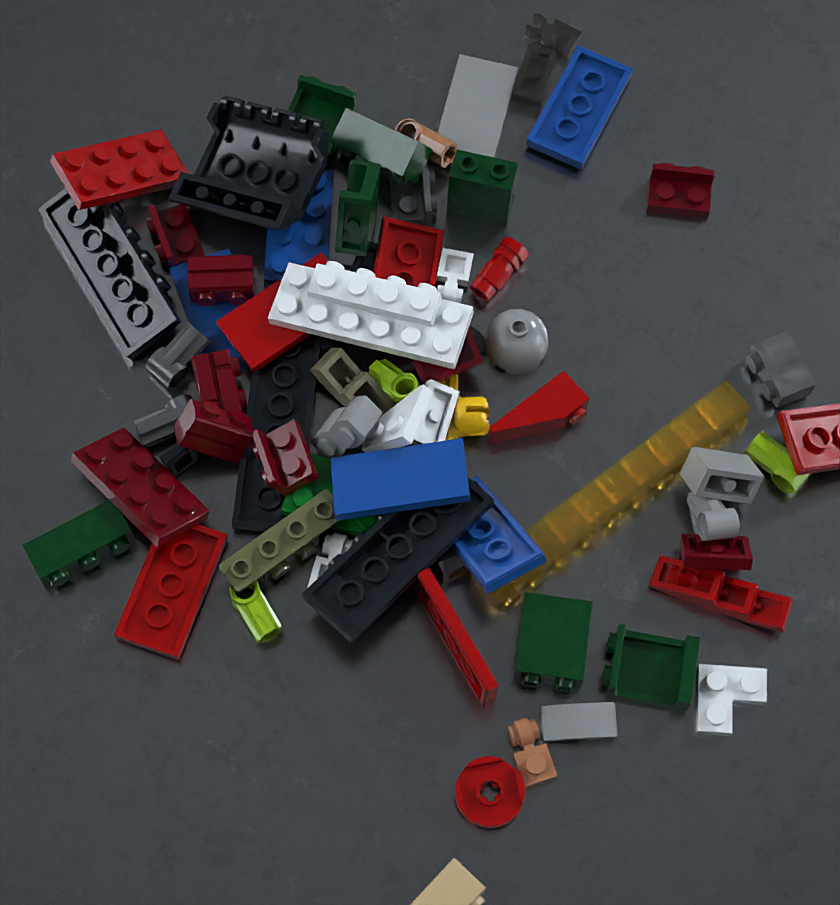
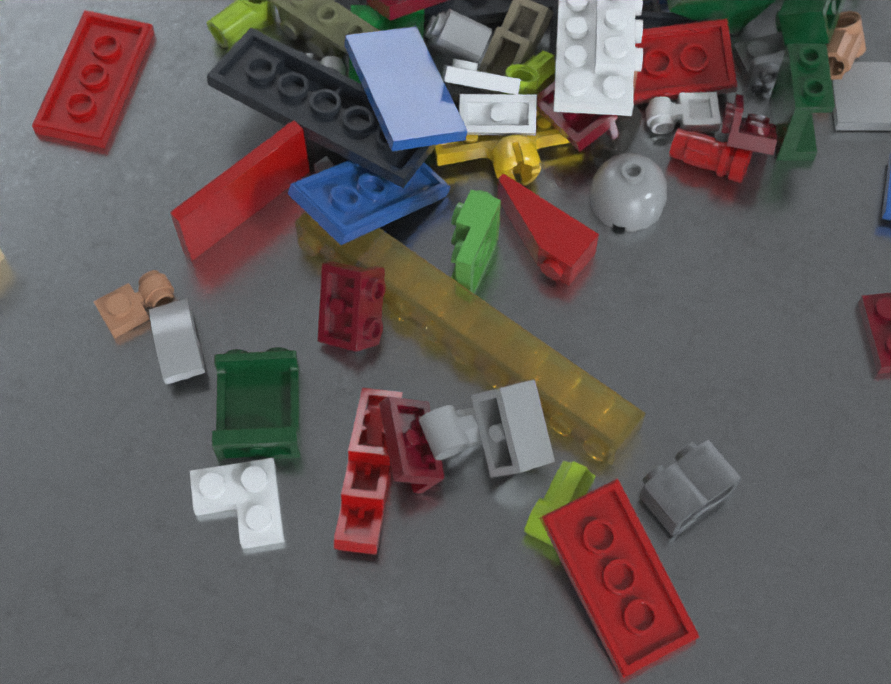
camera: 80 degrees right, 5 degrees down
red plate [455,756,525,828] -> none
dark green panel [513,592,593,692] -> none
none -> red tile [32,10,154,148]
none -> dark red bracket [317,261,386,352]
none -> bright green plate [451,190,501,303]
none -> dark red bracket [721,94,777,155]

